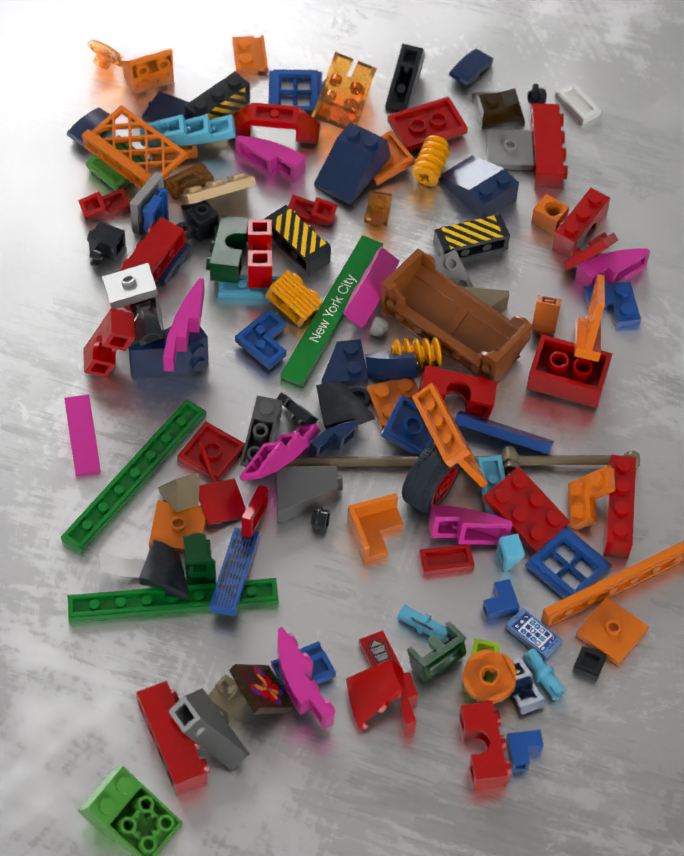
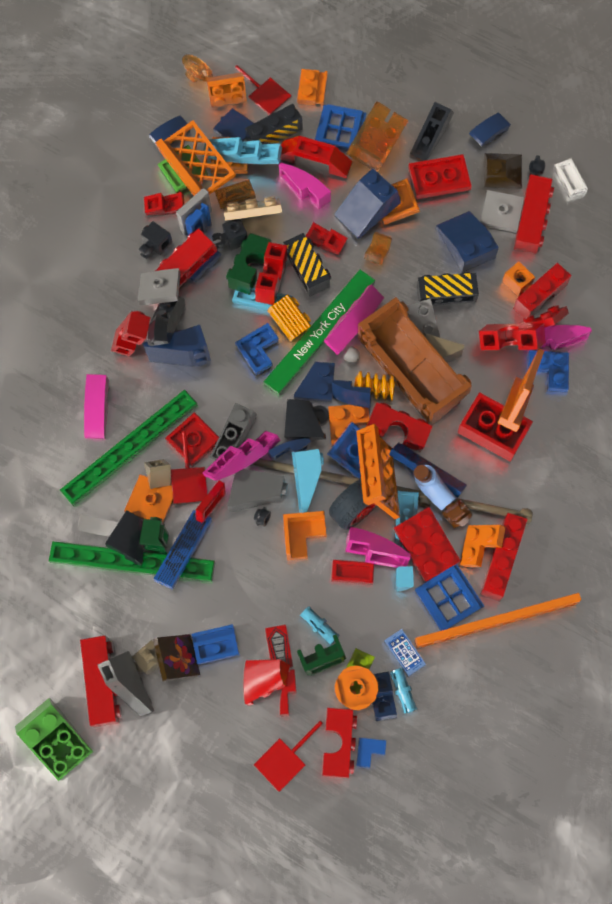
camera: 20 degrees right, 15 degrees up
dark pink slope [163,278,205,372] -> none
black plate [276,392,319,425] -> none
dark pink slope [277,627,335,730] -> none
light orange piece [412,136,450,186] -> none
blue piece [482,579,520,622] -> none
orange slope [532,295,562,336] -> none
black tile [572,646,607,681] -> none
orange plate [575,597,649,666] -> none
none -> red piece [235,65,292,115]
none -> red piece [254,721,323,792]
none -> medium azure slope [292,449,324,513]
none -> piece [414,465,472,528]
none -> red arch [479,323,546,350]

